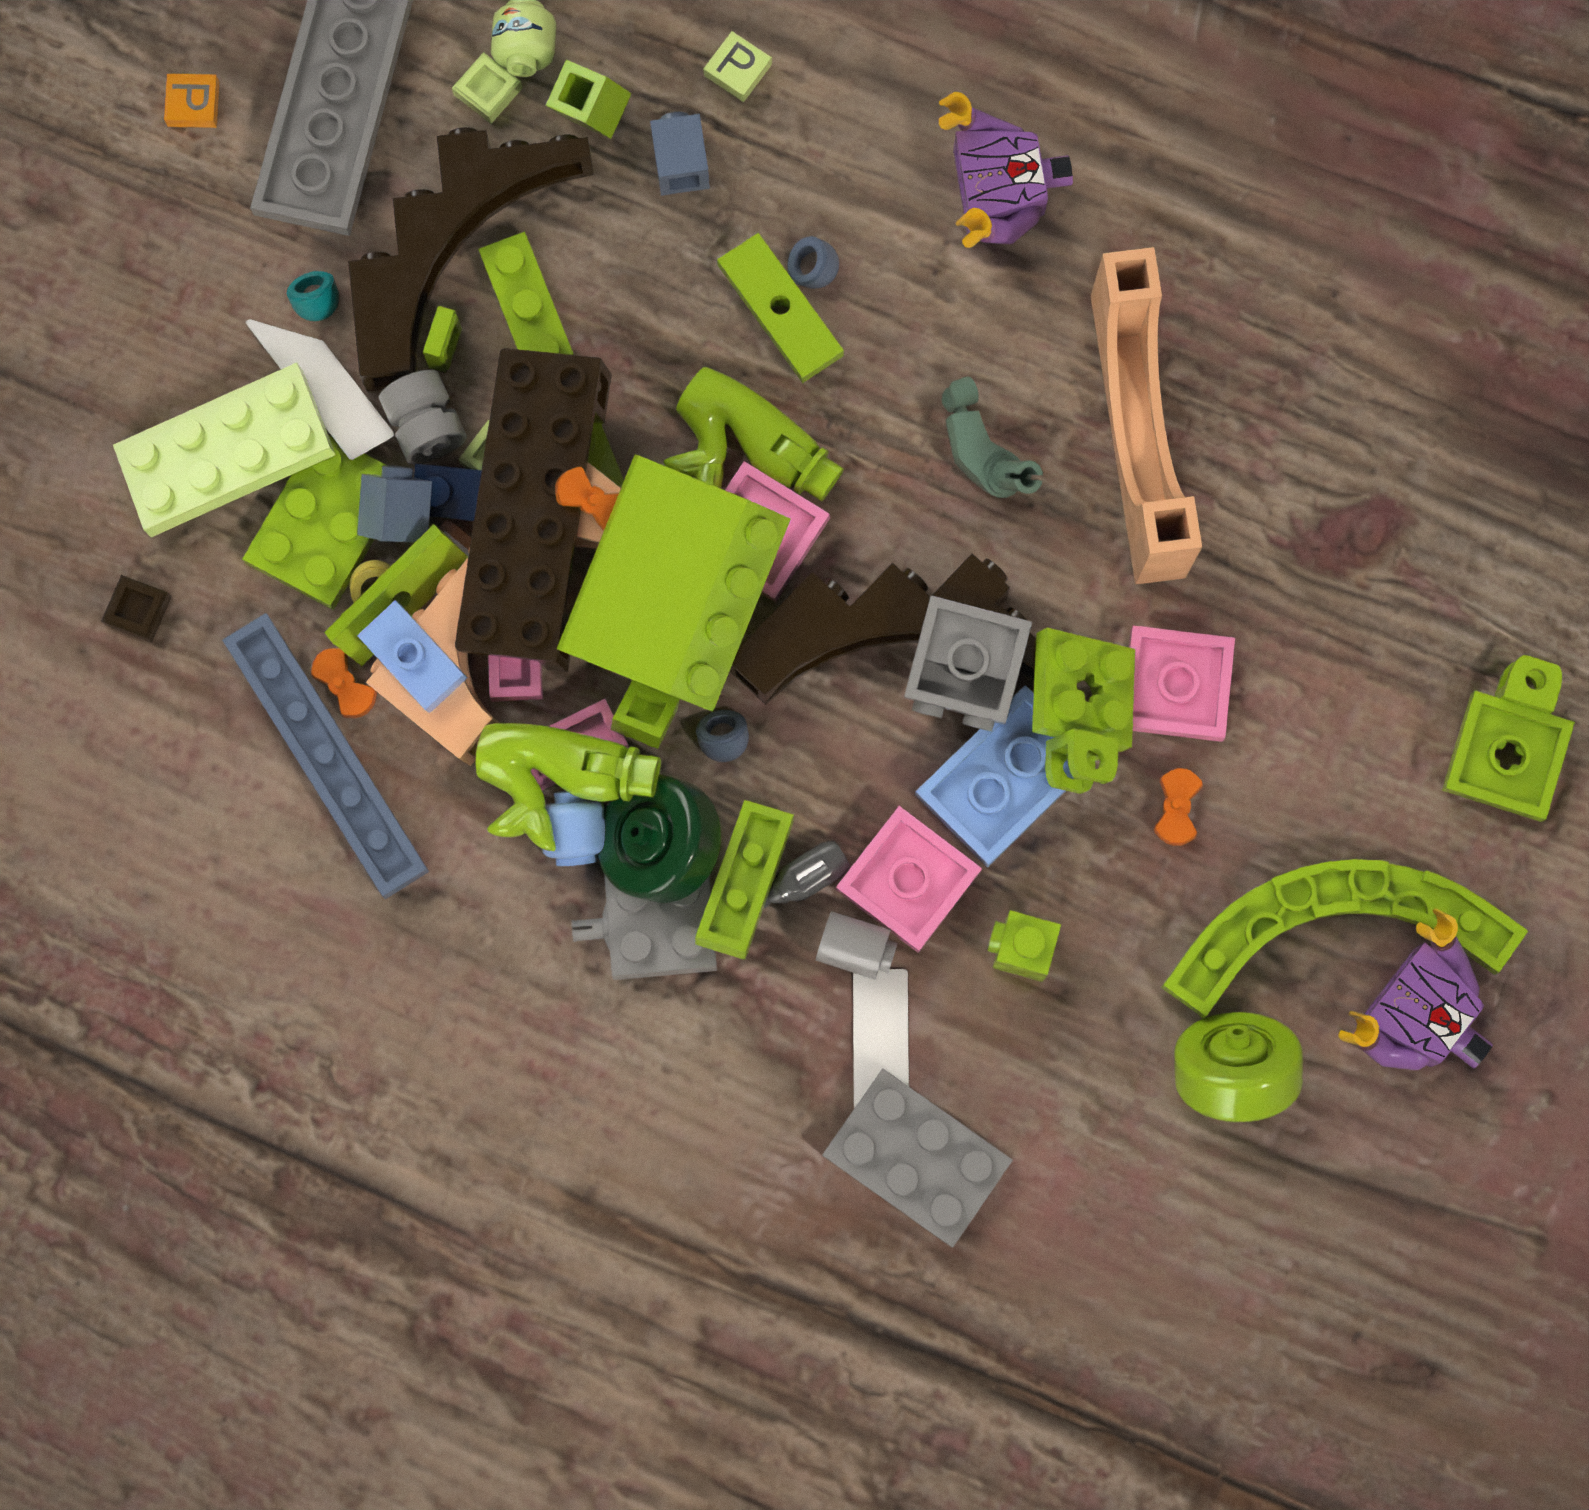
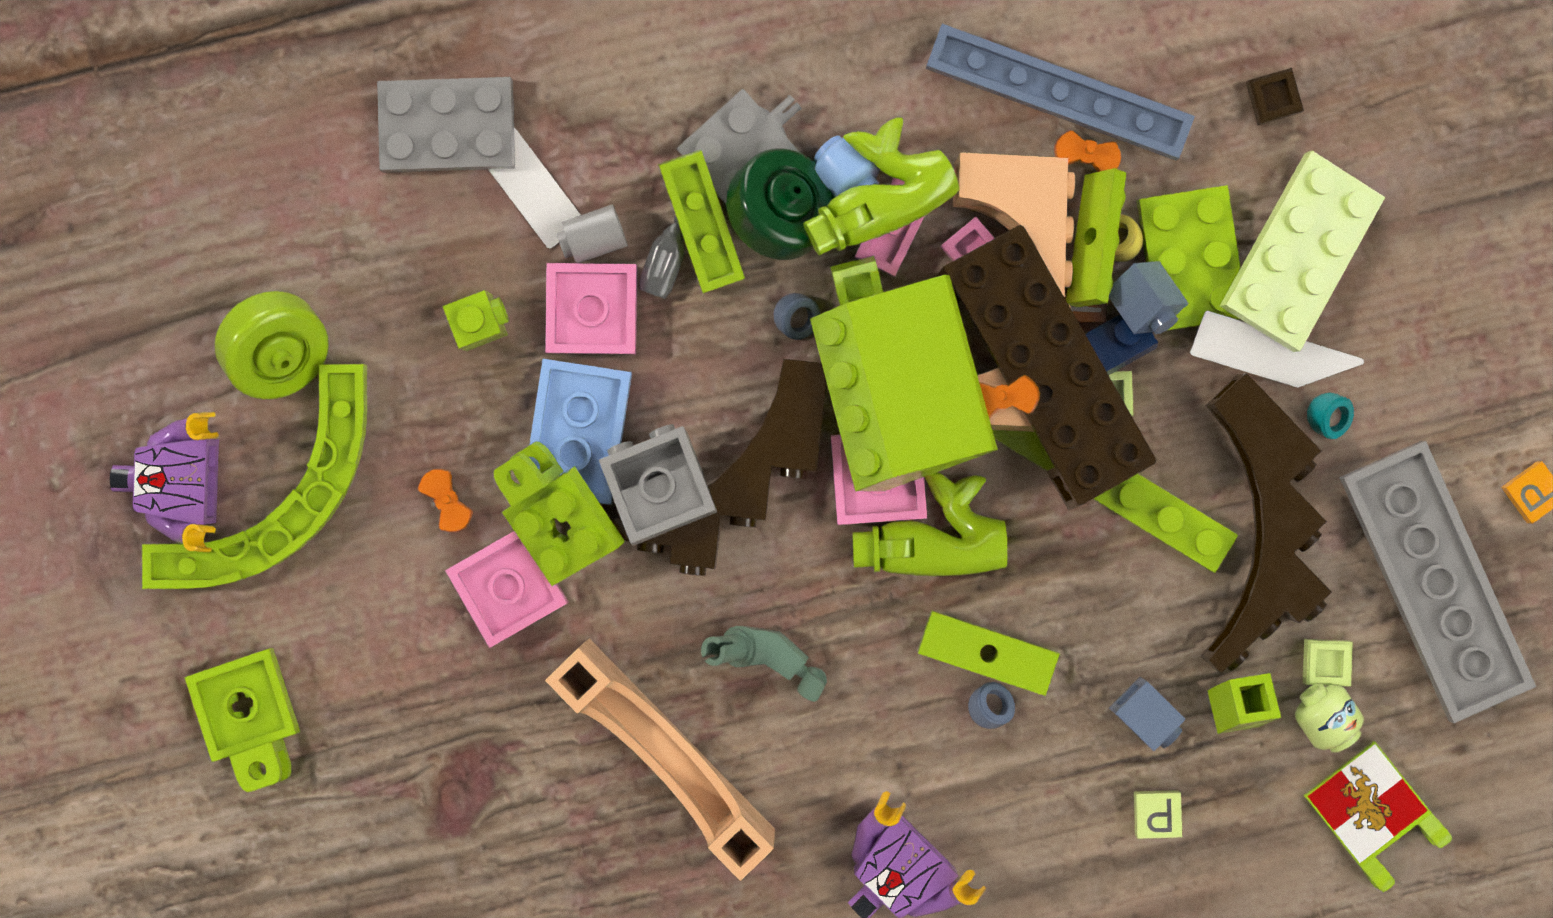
camera: 145 degrees right, 10 degrees up
light blue plate [357,600,468,713] -> none
light grey wheel [378,370,467,465] -> none
lime tile [423,306,462,373] -> none

